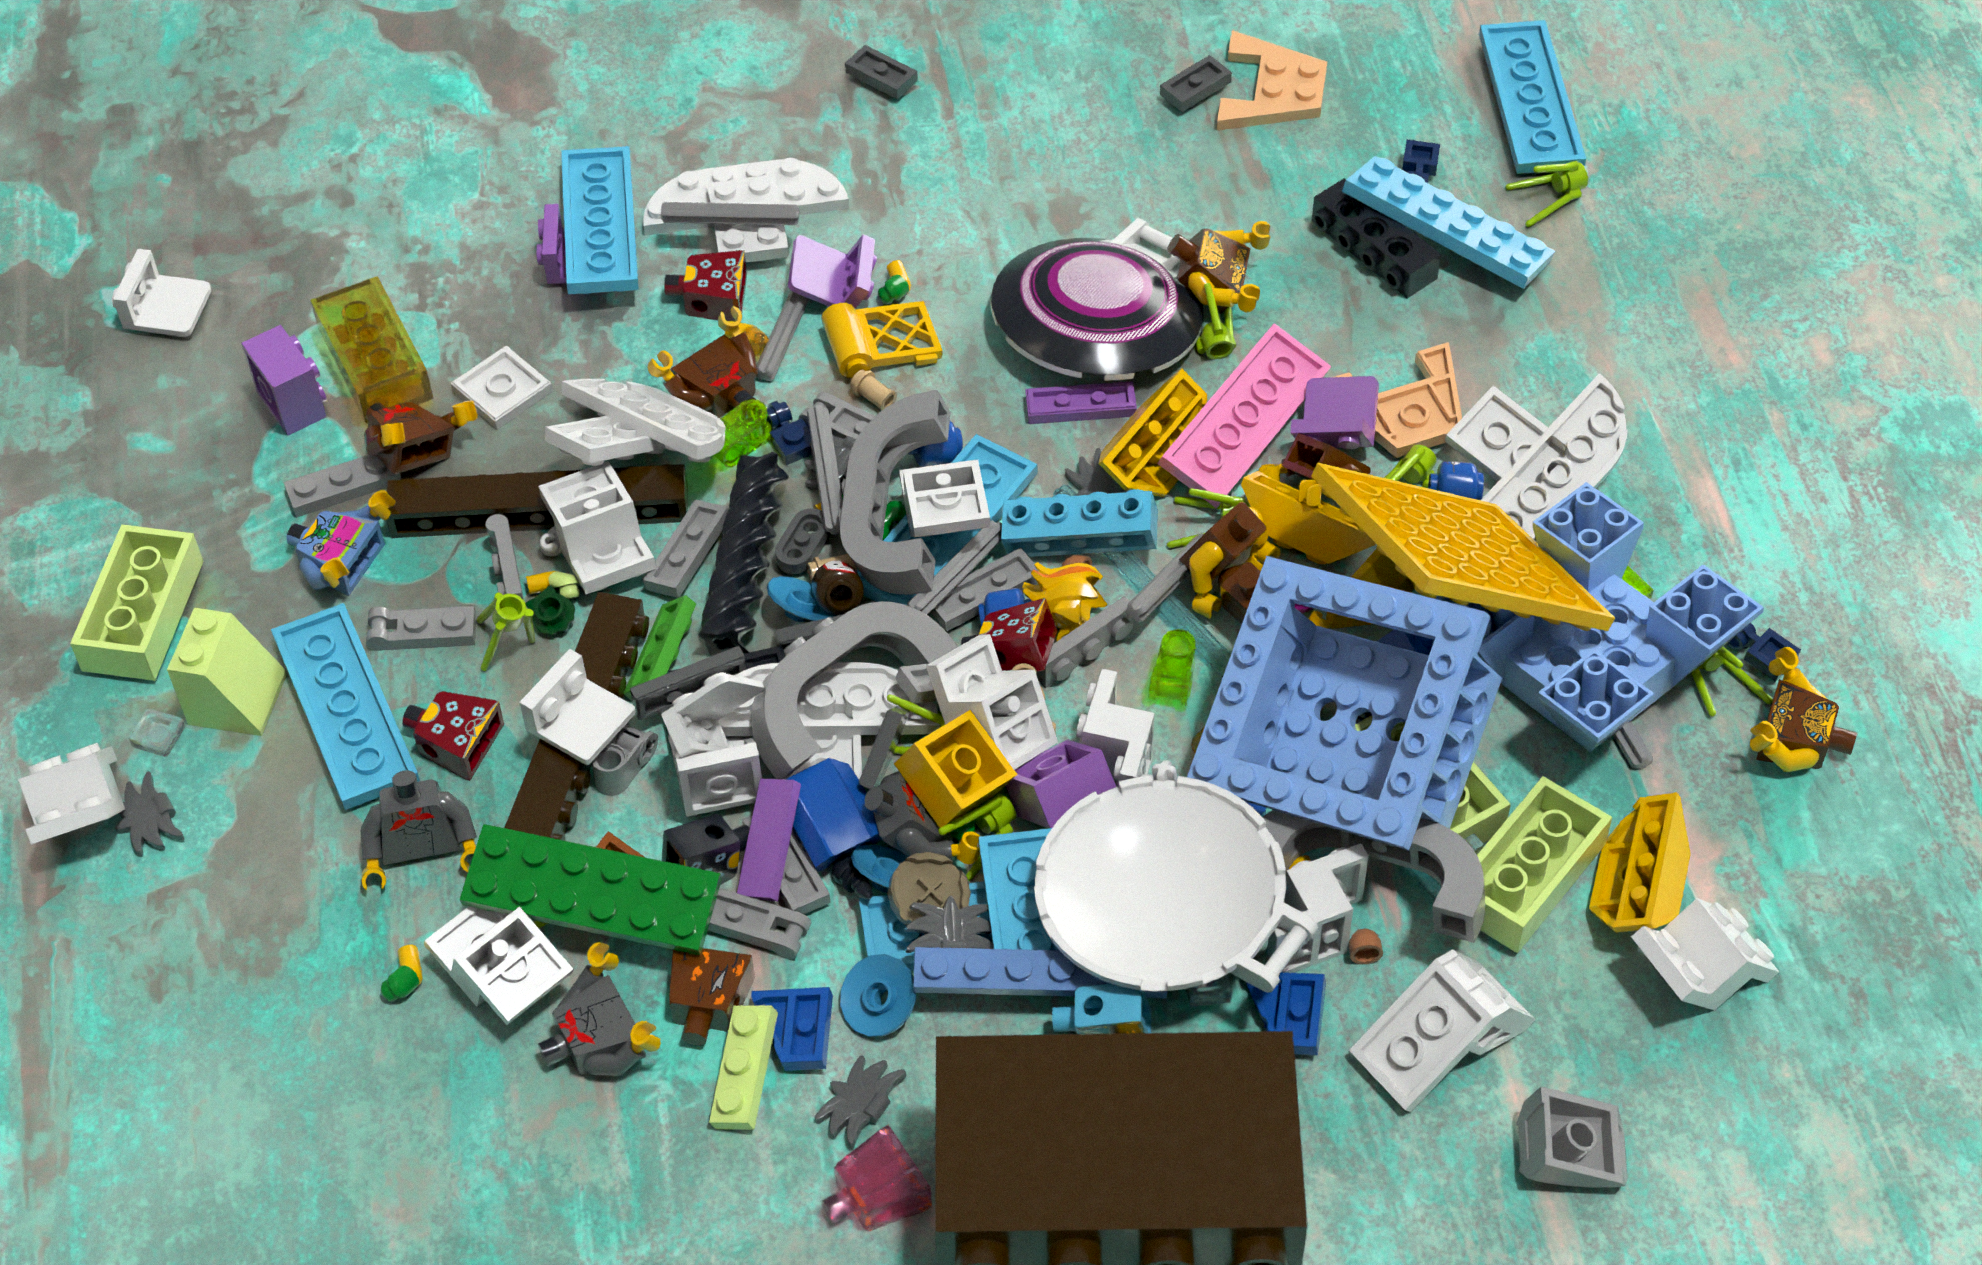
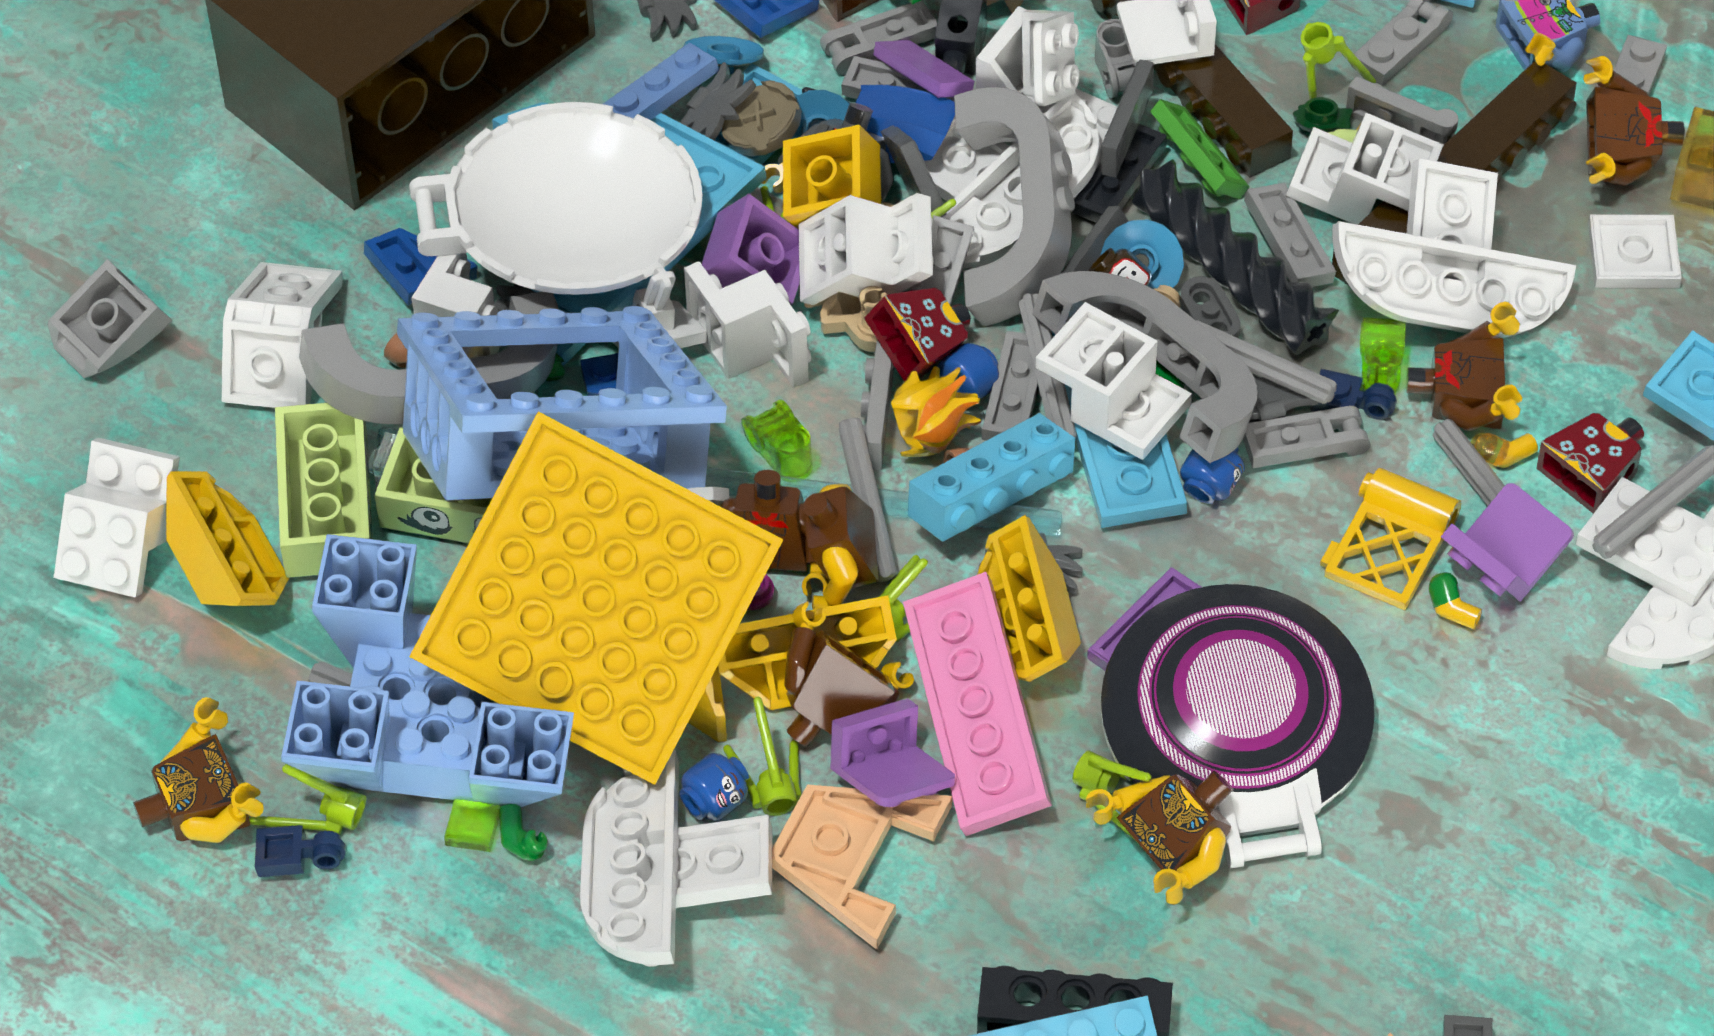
camera: 135 degrees right, 0 degrees up
tan pin [850,370,897,411] -> none

